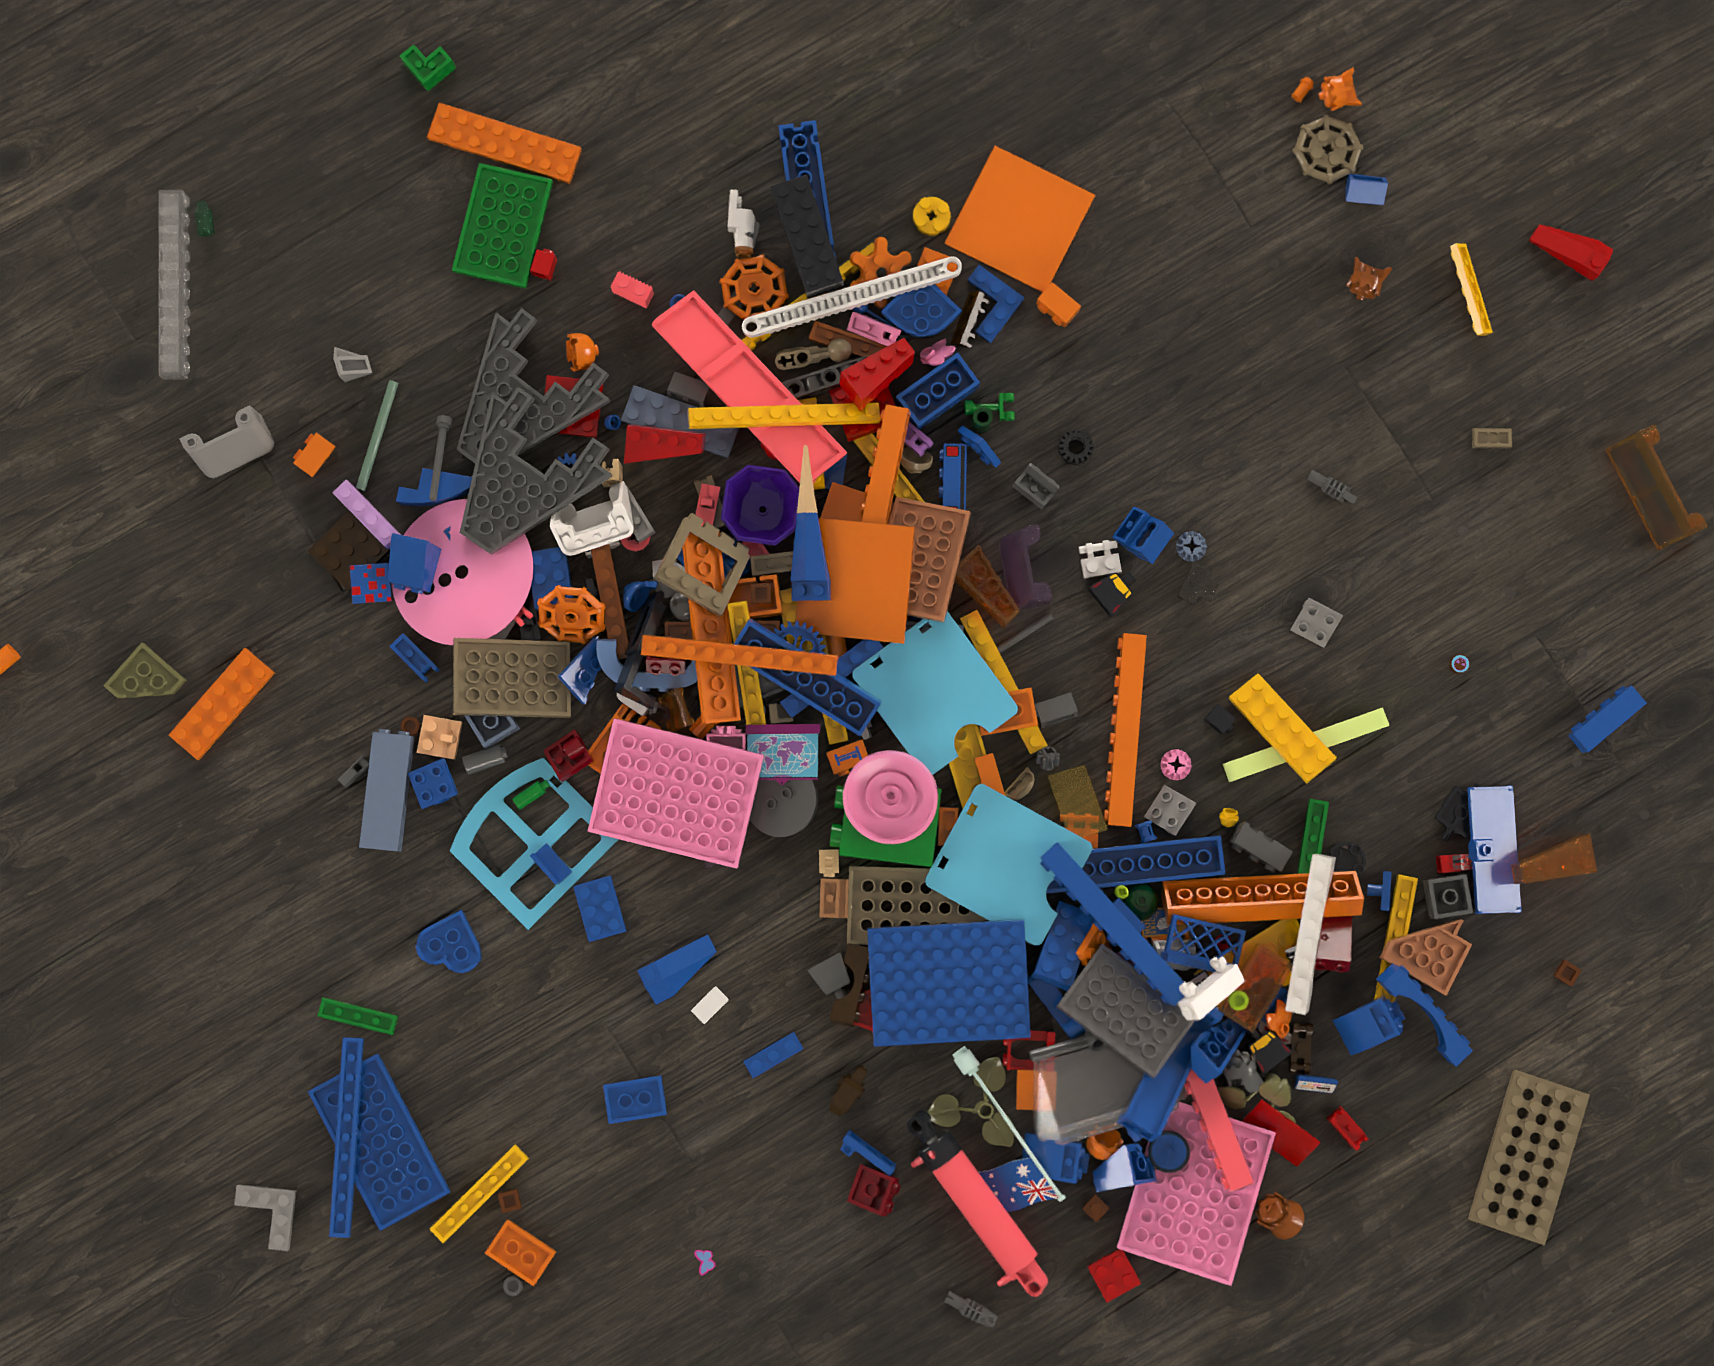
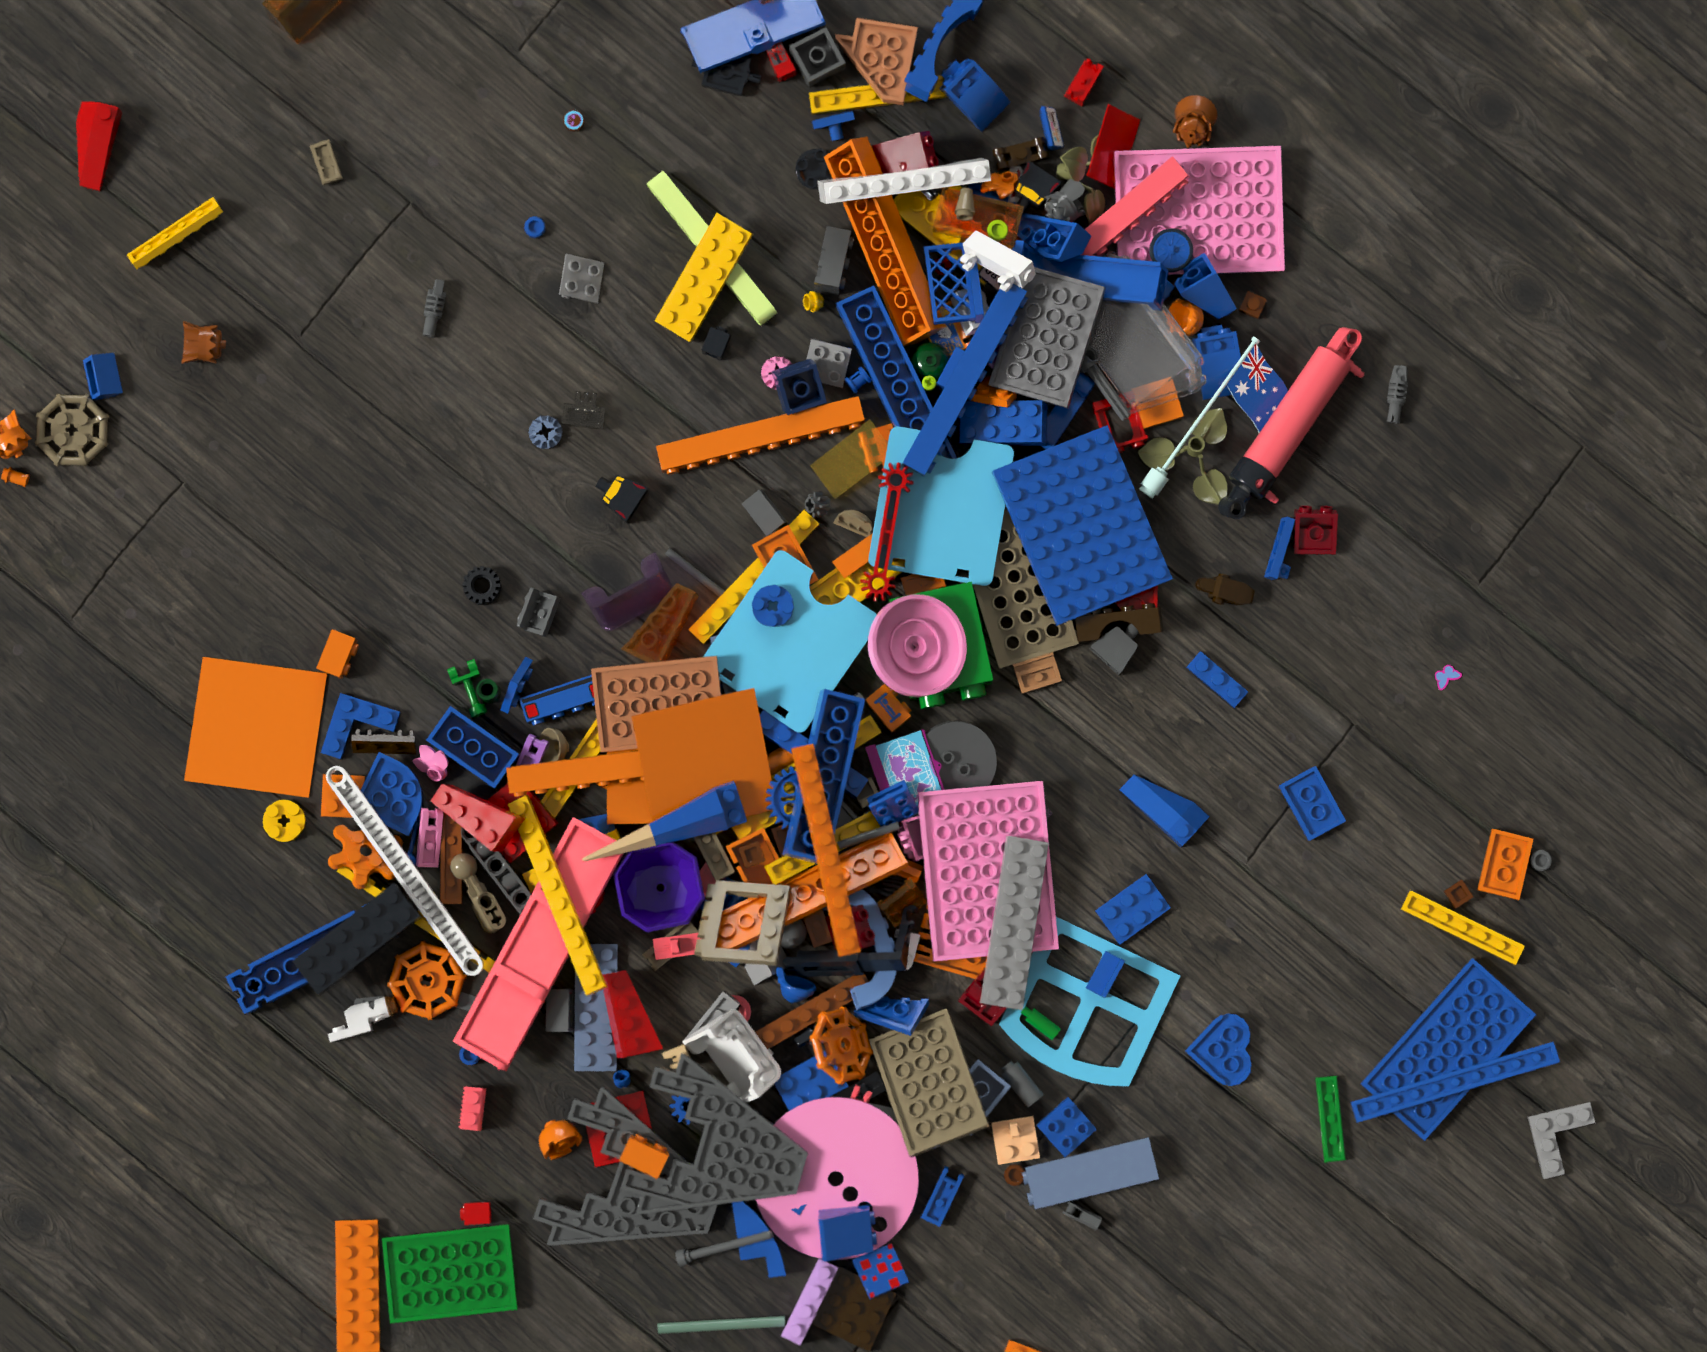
camera: 110 degrees left, 0 degrees up
white sticker [691,986,729,1024] -> none
tan brick [819,850,839,877] -> none
white plate [1078,540,1122,579] -> none
red plate [1087,1249,1141,1302] -> none
blue piece [1112,507,1174,564] -> none
green plate [1297,799,1329,874] -> none
none -> blue tile [524,217,546,238]
none -> orange brick [619,1134,669,1179]
none -> blue plate [752,585,794,627]
none -> dark blue brick [772,359,827,415]
none -> dark grey bar [837,822,900,850]
none -> red arm [860,462,914,602]
none -> blue bracket [866,780,919,827]
none -> dark tan cone [955,188,975,221]
none -> light grey plate [980,836,1049,1010]

